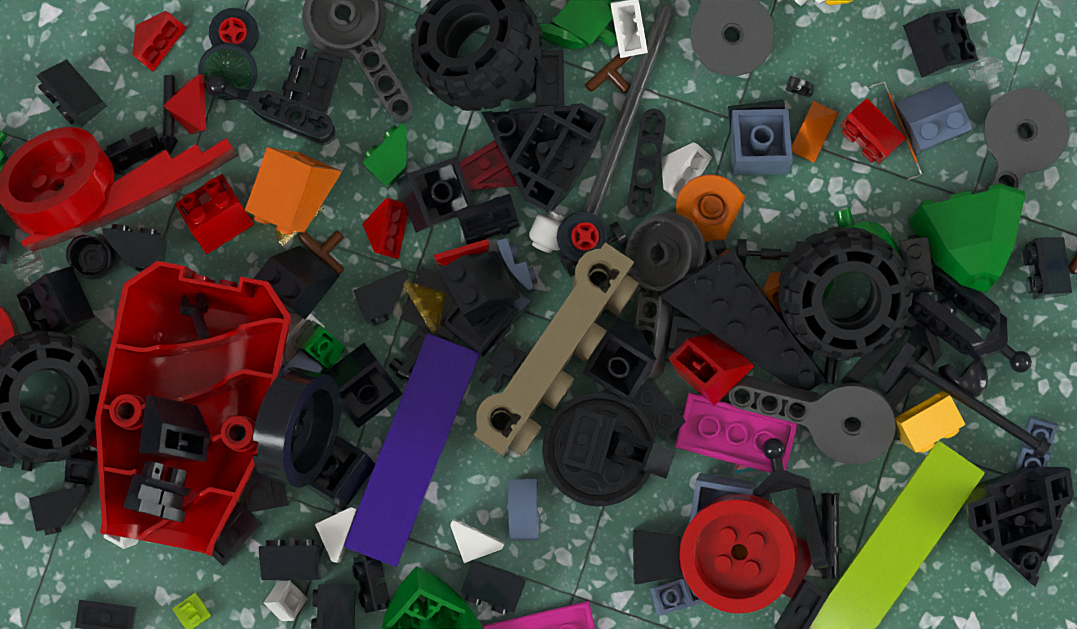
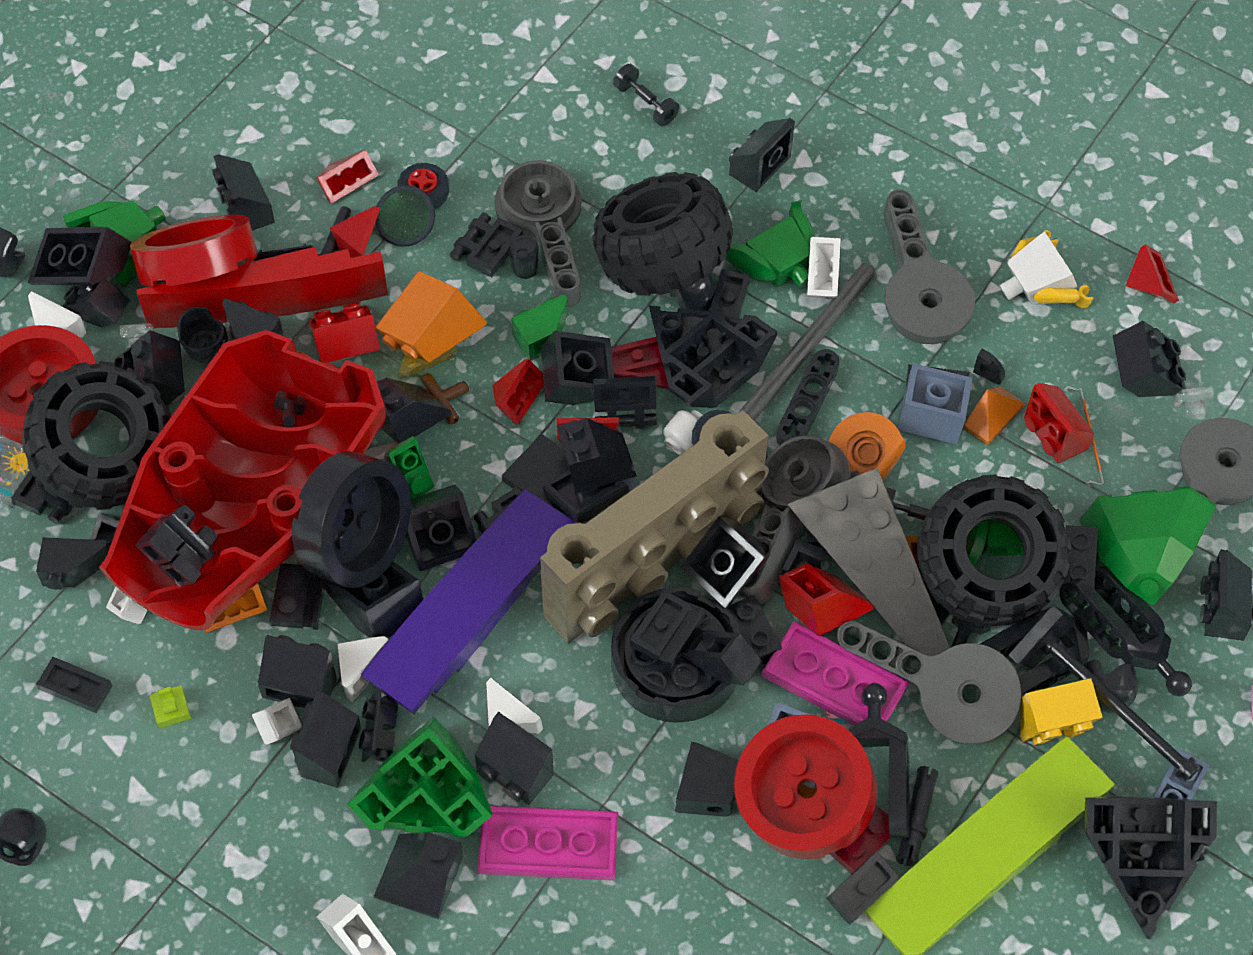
camera: 20 degrees right, 25 degrees down
black slope [139,395,210,462] -> none
black piece [206,75,336,145] -> none
black plate [213,501,263,566] -> none
black slope [353,269,408,326] -> none
clear yellow slope [403,281,447,335] -> none
sand blue slope [496,238,538,293] -> none
sand blue slope [508,479,539,541] -> none
reddish brown piece [585,53,632,93] -> none
sand blue slope [649,578,703,616] -> none
white slope [661,142,712,200] -> none
sand blue slope [895,82,973,155] -> none
none -> black piece [510,235,539,279]

